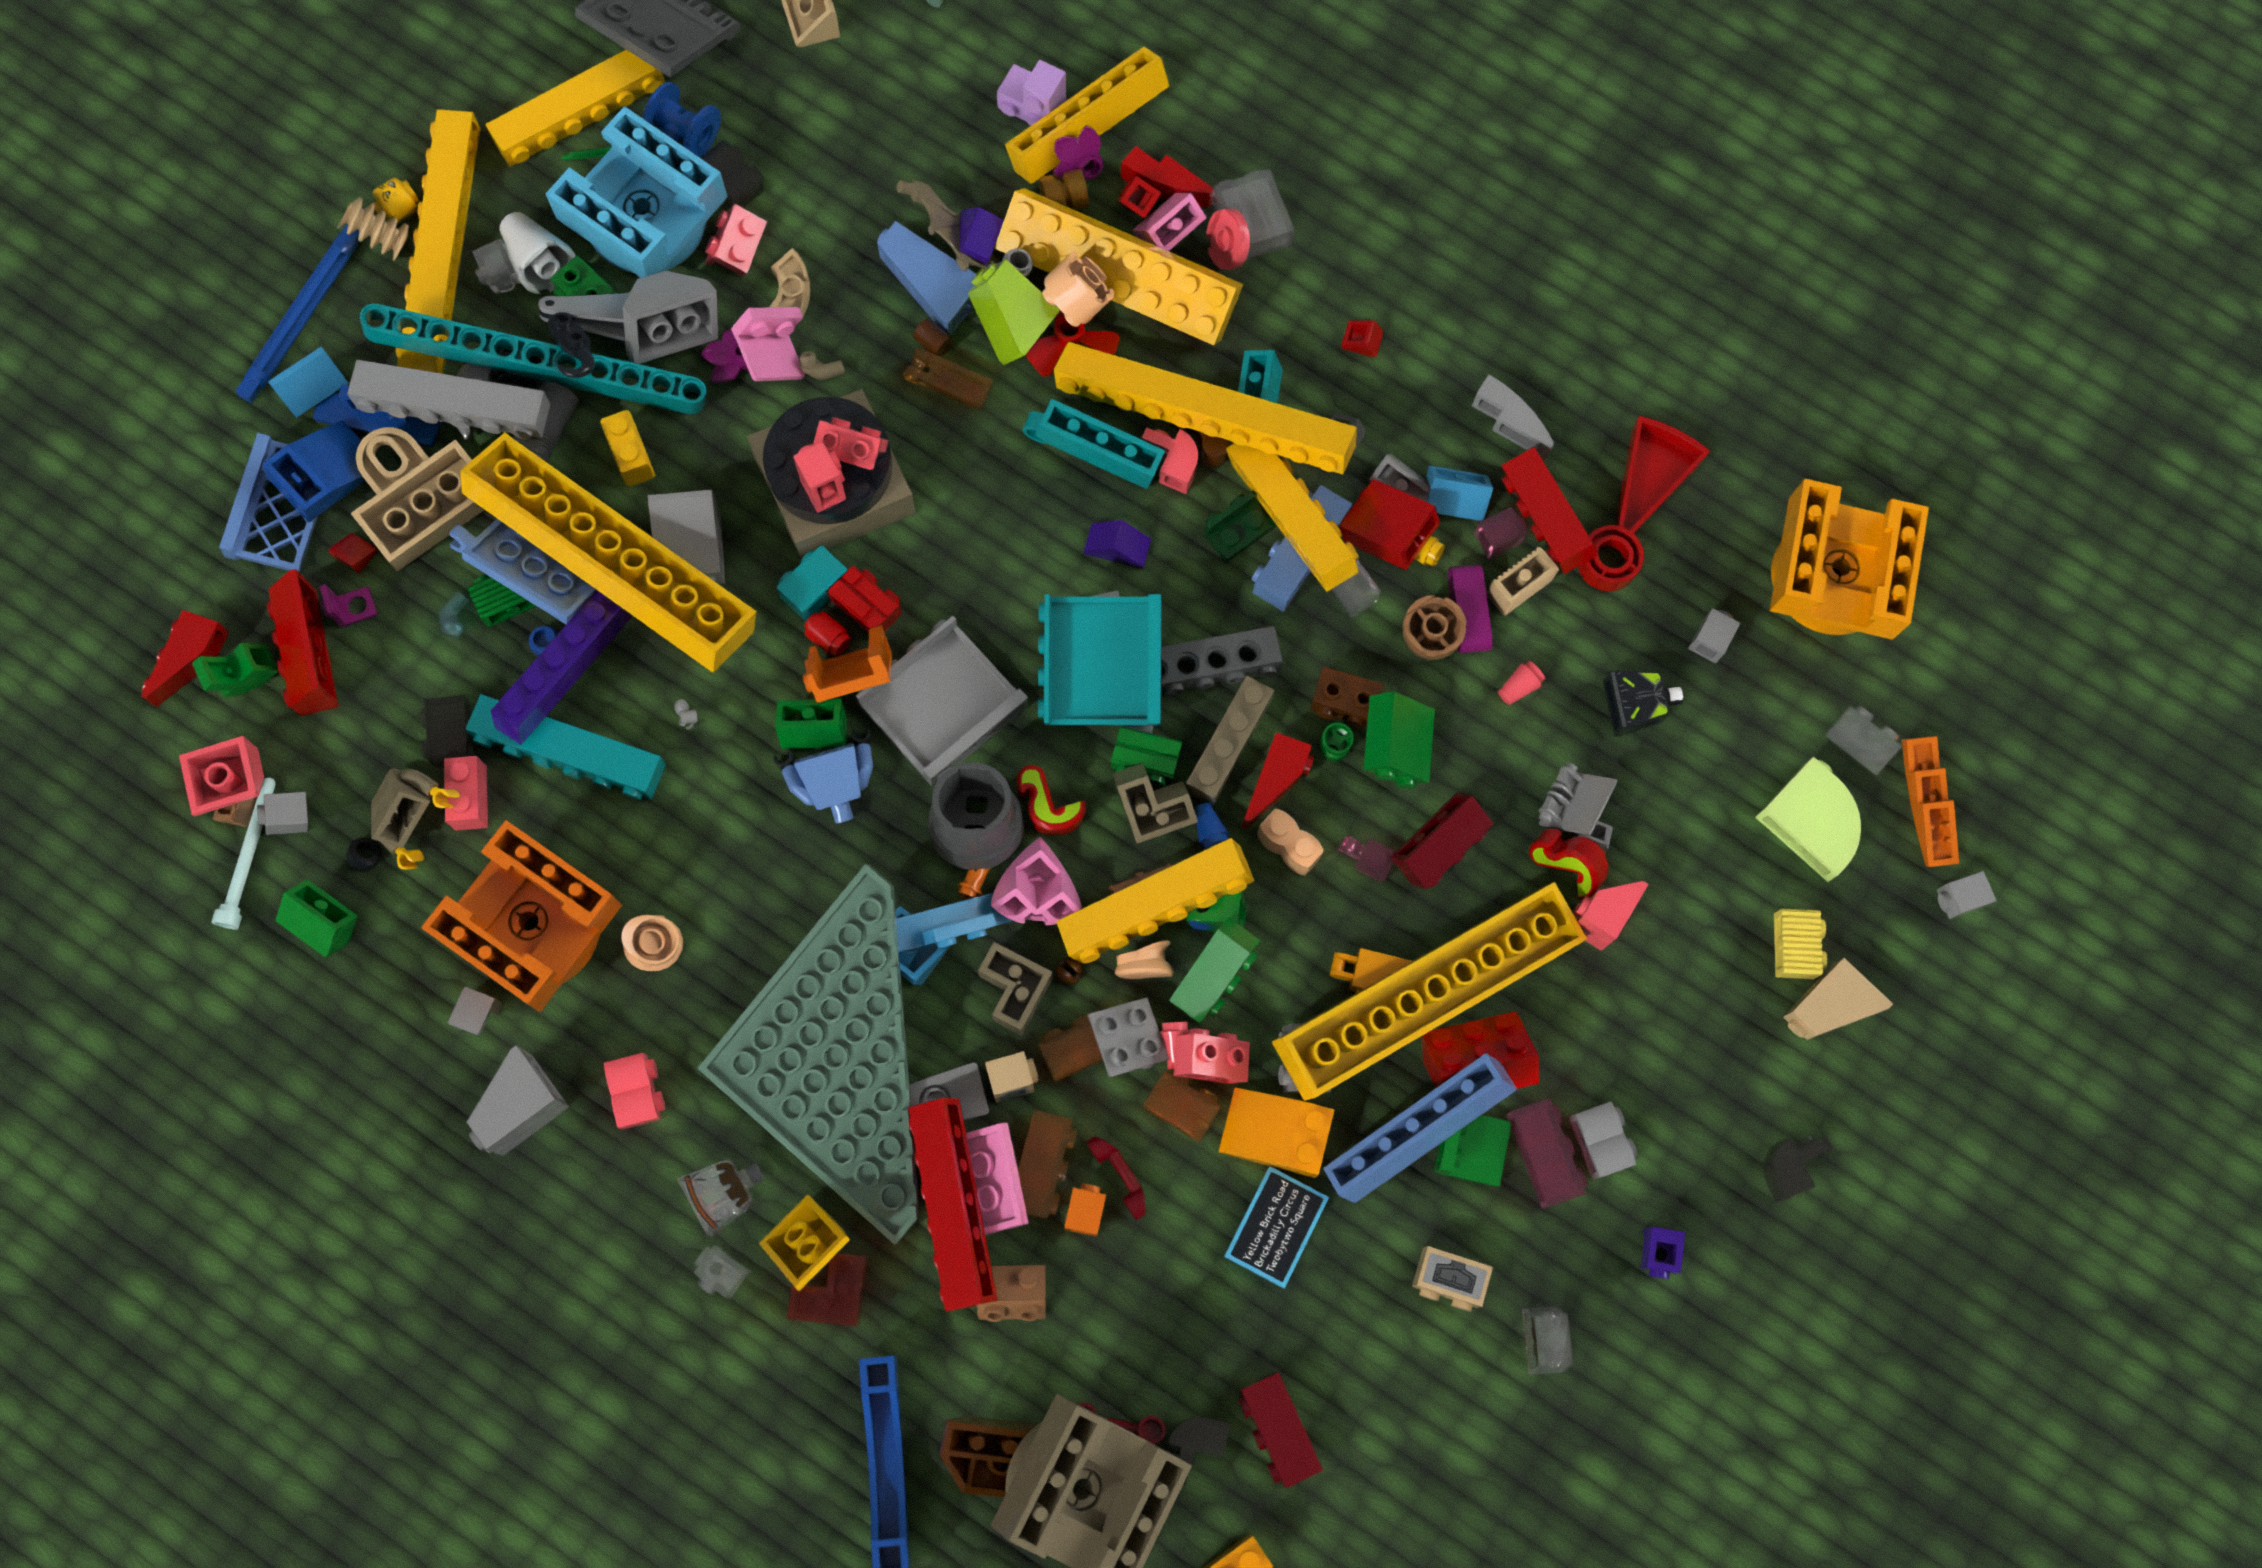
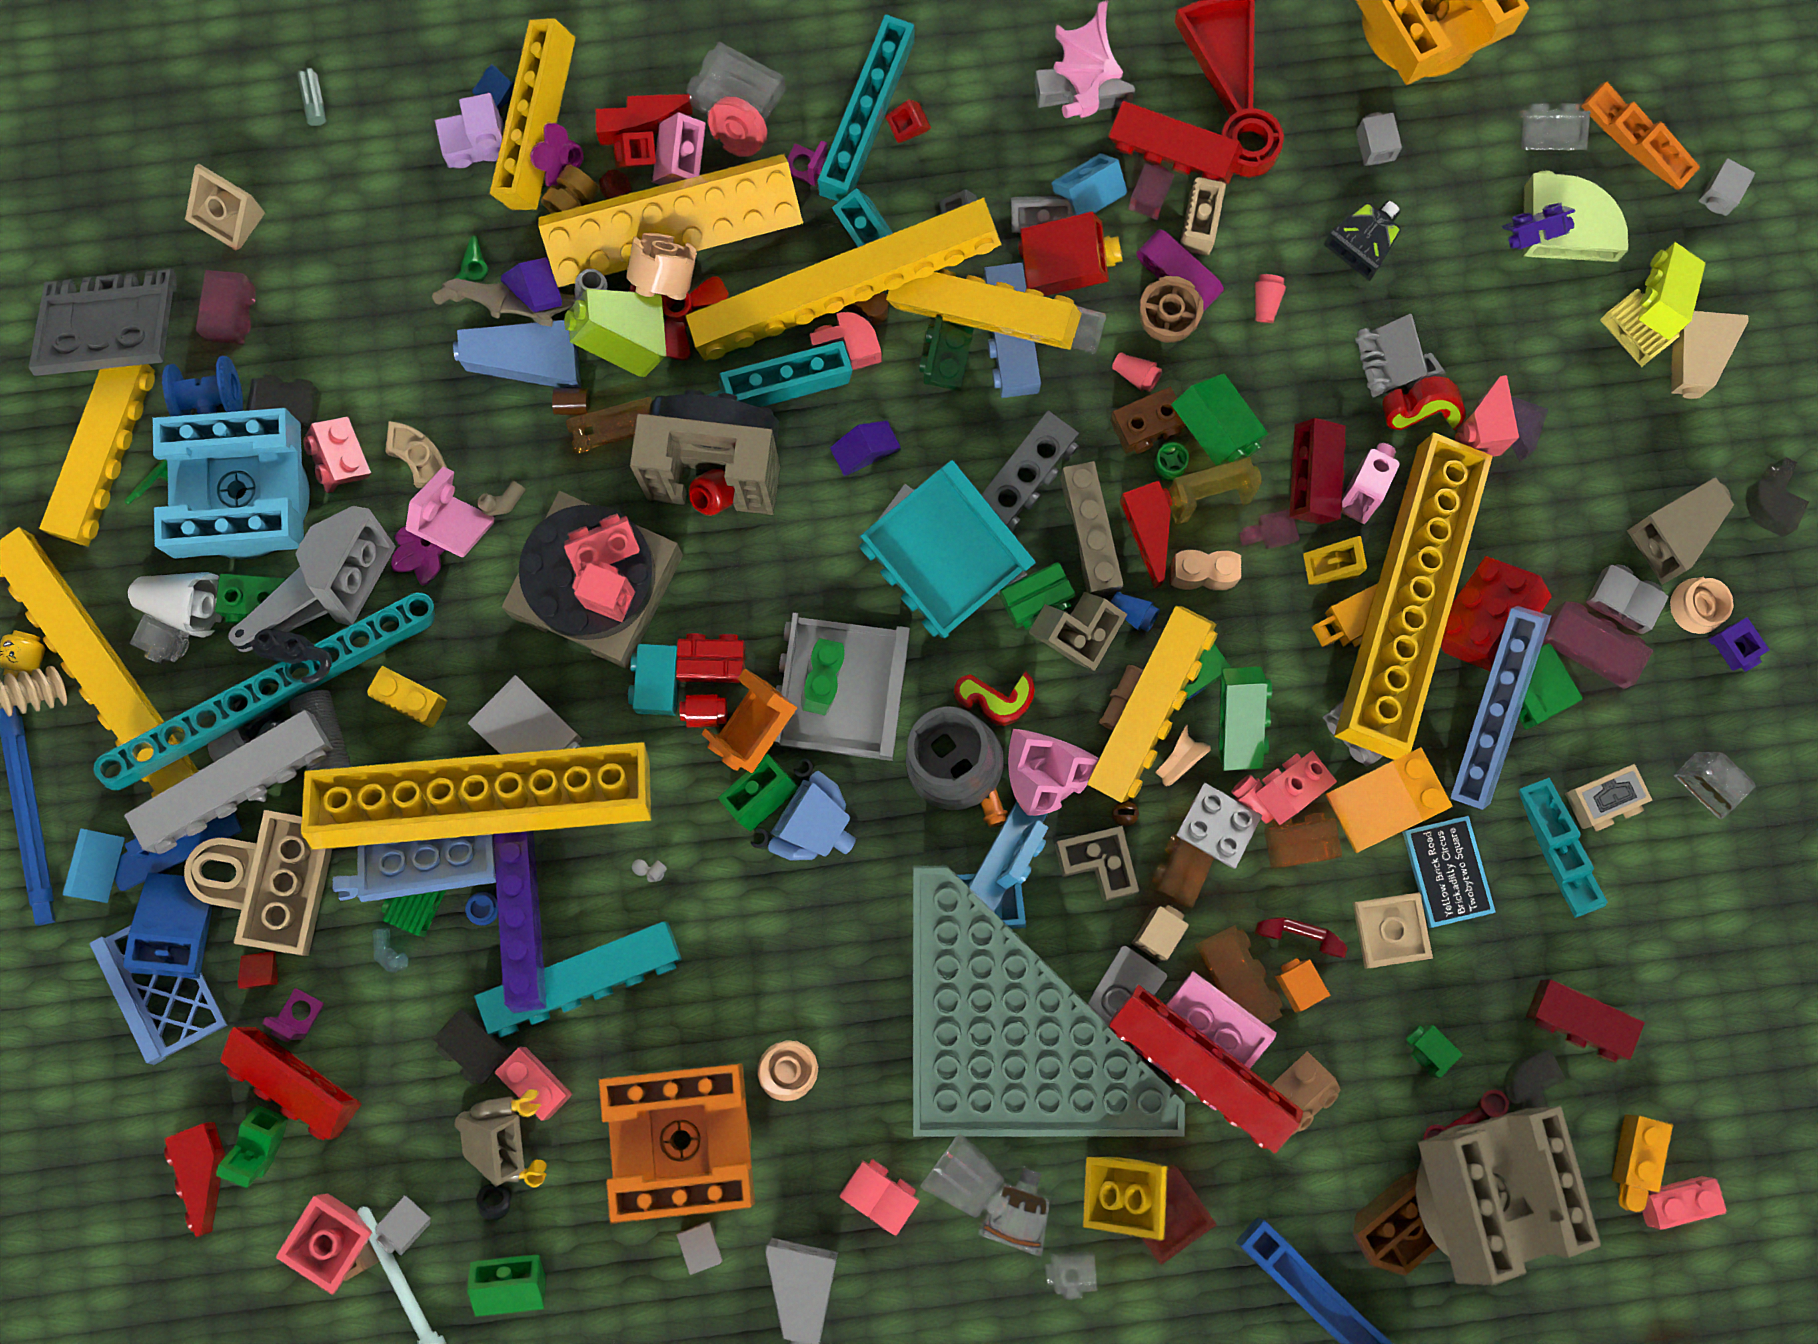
camera: 35 degrees left, 5 degrees up
none -> clear pink brick [196,270,256,344]
none -> green animal [453,235,489,283]
none -> blue slope [472,64,514,110]
none -> clear red tile [599,169,631,199]
none -> dark tan piece [630,389,780,515]
none -> red head [689,469,735,516]
none -> magenta bracket [787,140,828,186]
none -> green brick [801,638,845,716]
none -> teal brick [818,14,914,202]
none -> clear torso [920,1133,1008,1218]
none -> bright pink animal [1054,1,1123,118]
none -> coral cone [1112,352,1162,392]
none -> clear yellow panel [1169,457,1262,525]
none -> yellow slope [1303,536,1367,585]
none -> bright pink torso [1341,443,1400,525]
none -> tan tile [1352,892,1433,969]
none -> green brick [1405,1025,1463,1079]
none -> dark purple hinge [1502,203,1575,250]
none -> clear purple slope [1511,396,1549,461]
none -> teal slope [1518,778,1608,918]
none -> dark tan slope [1627,477,1734,585]
none -> neon yellow brick [1638,242,1706,340]
none -> light nougat piece [1670,576,1734,634]

